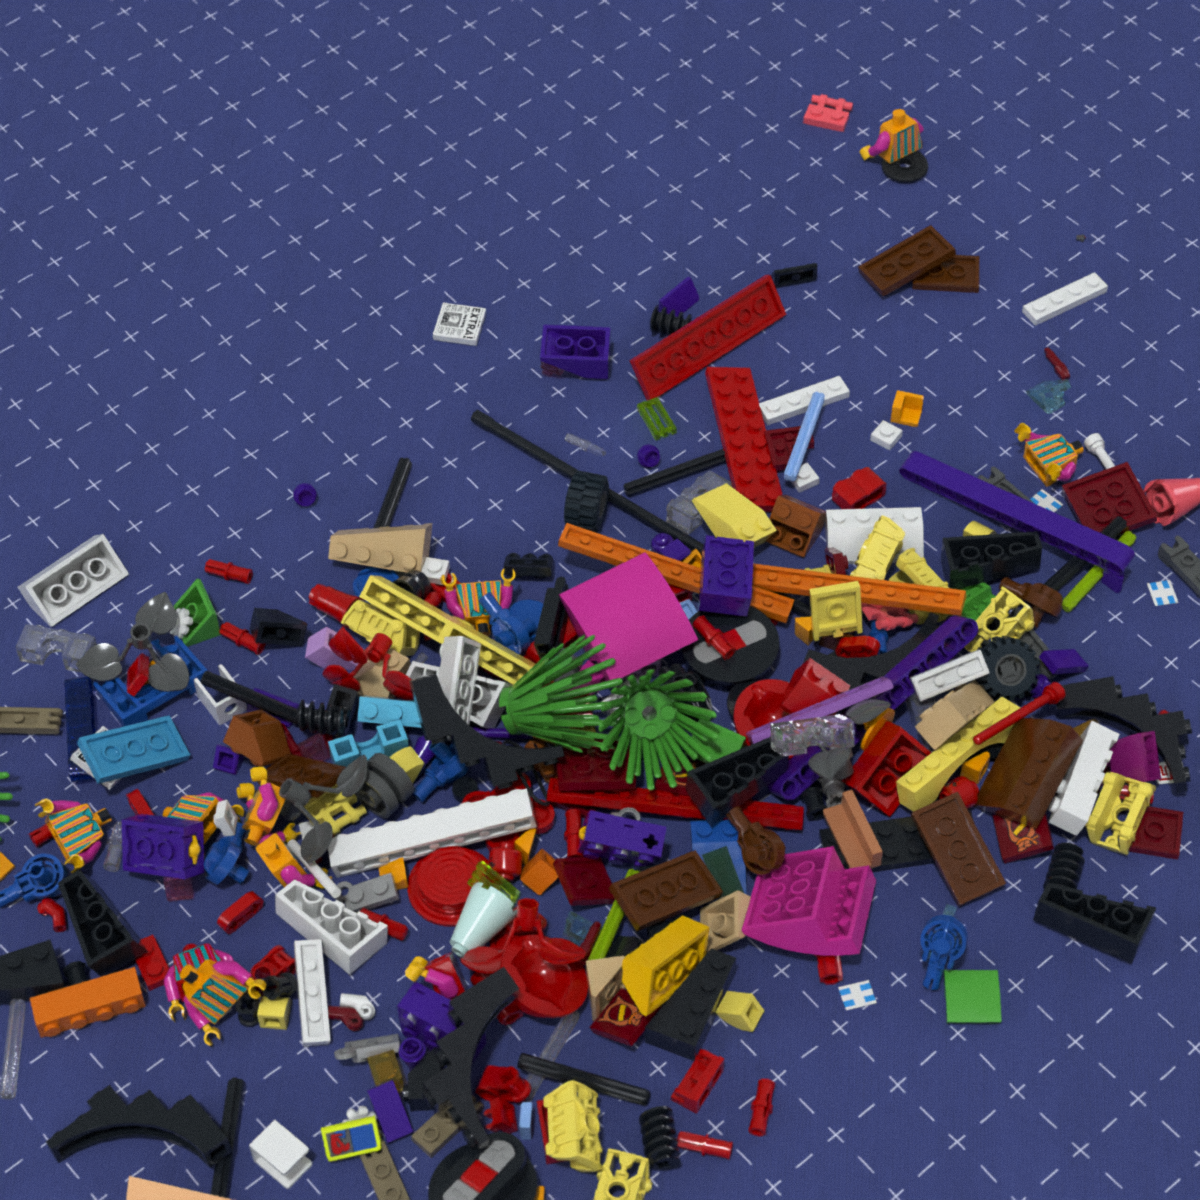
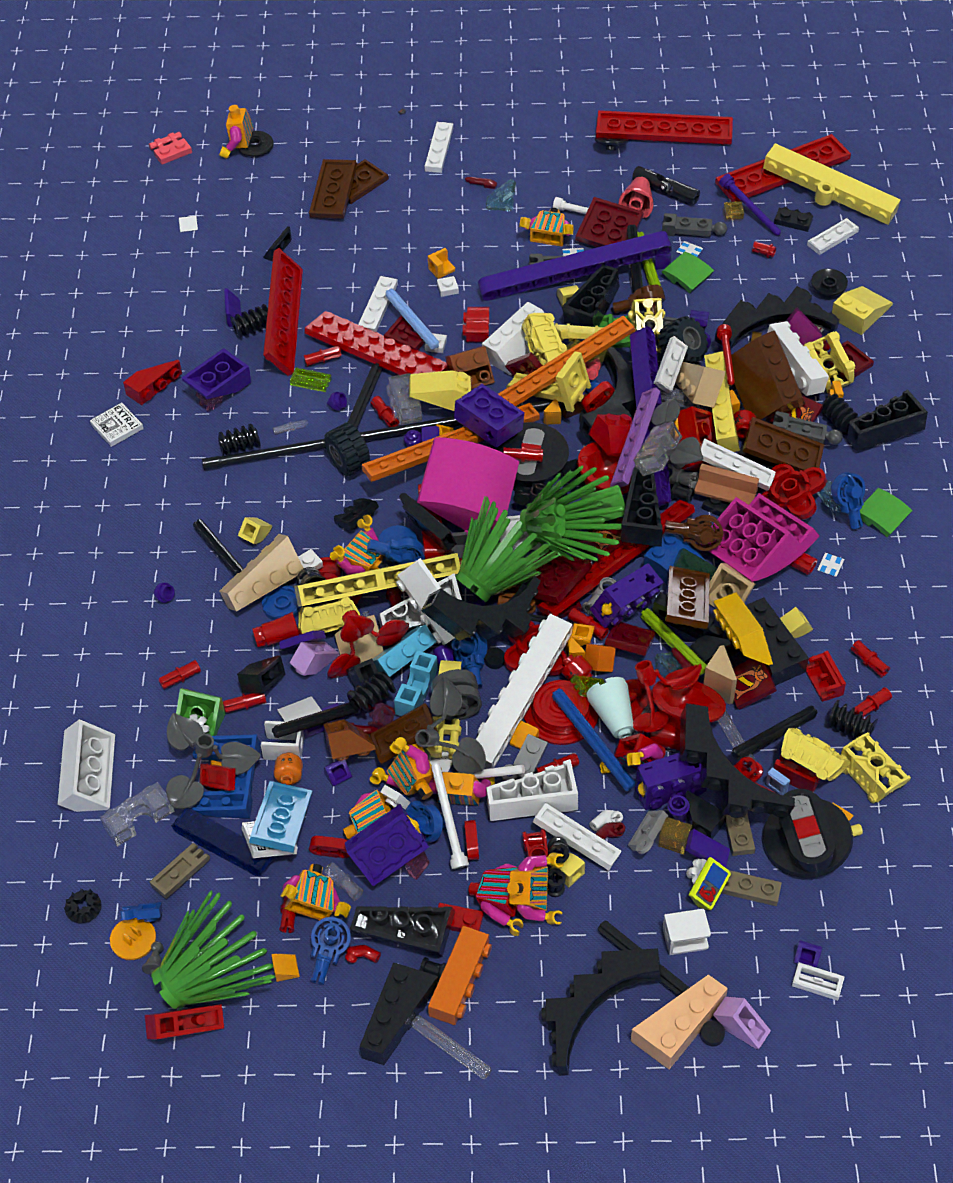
camera: 50 degrees left, 0 degrees up
none -> red slope [123,360,182,406]
none -> white sticker [179,216,198,232]
none -> black piece [218,424,261,456]
none -> light yellow brick [238,517,272,544]
none -> orange head [274,752,303,785]
none -> white sticker [277,696,322,722]
none -> dark purple tile [279,630,326,649]
none -> red axle [304,346,341,366]
none -> red pin [370,396,399,428]
none -> white piece [431,762,469,869]
none -> blue axle [552,688,635,791]
none -> light orange slope [571,623,595,646]
none -> bright green slope [662,252,714,293]
none -> white plate [701,439,776,491]
none -> red plant [761,464,827,520]
none -> dark grey plate [773,411,842,445]
none -> light orange plate [828,381,844,398]

